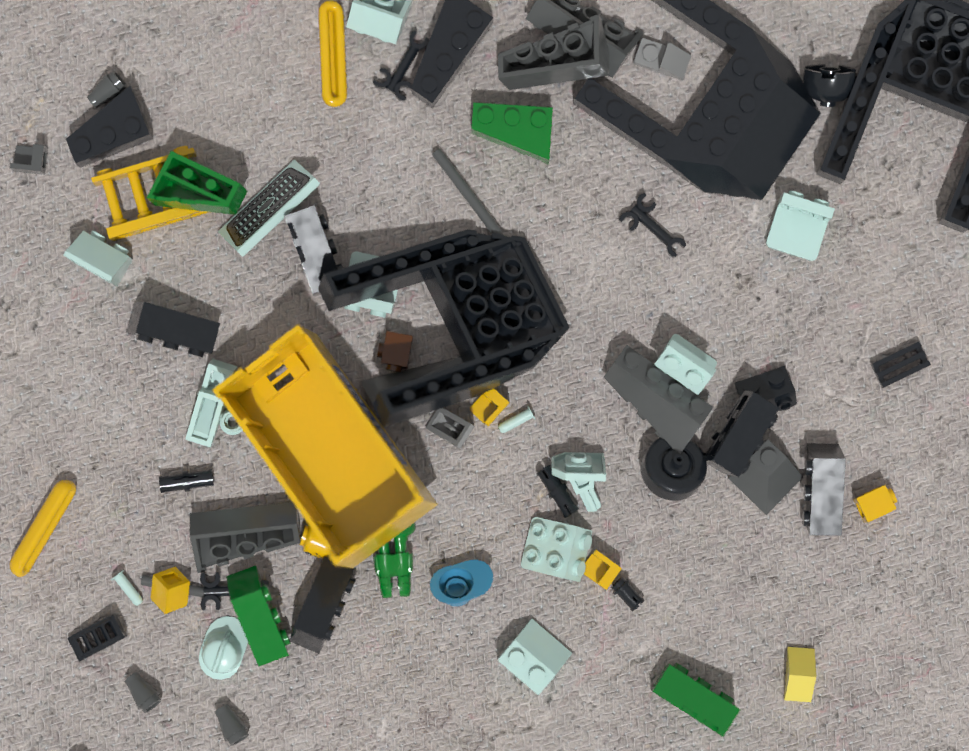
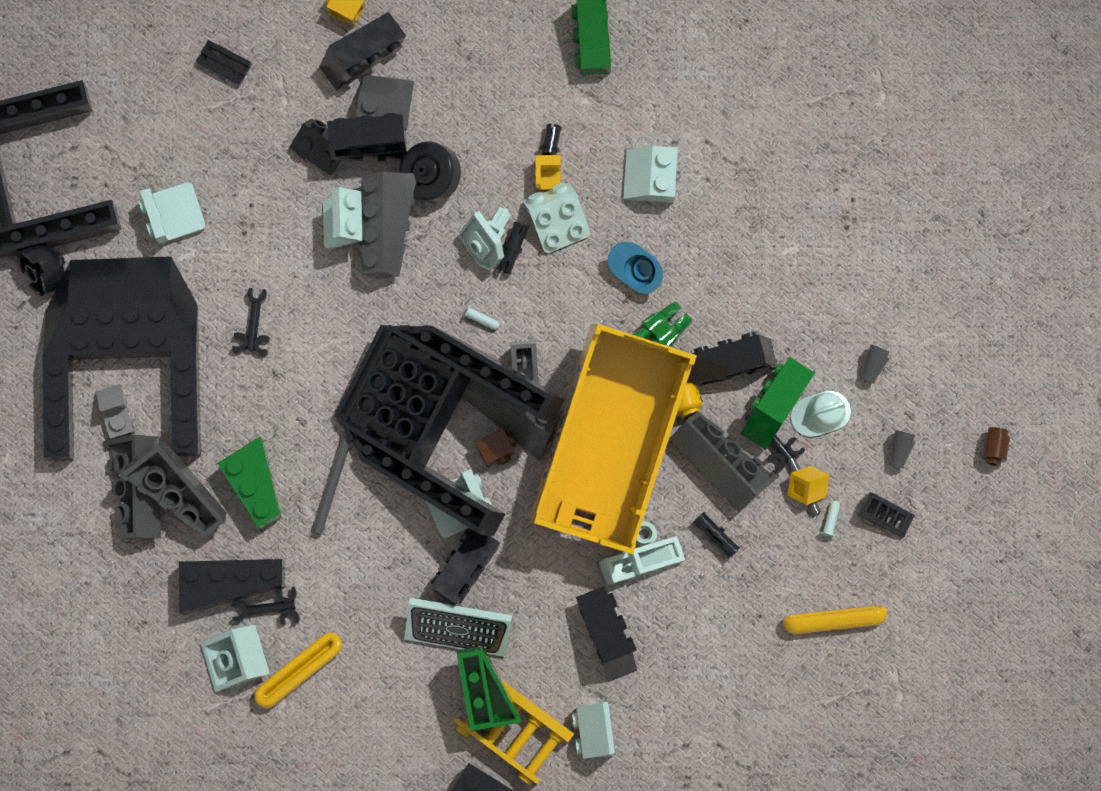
camera: 125 degrees left, 5 degrees down
yellow panel [469,389,510,427] -> none

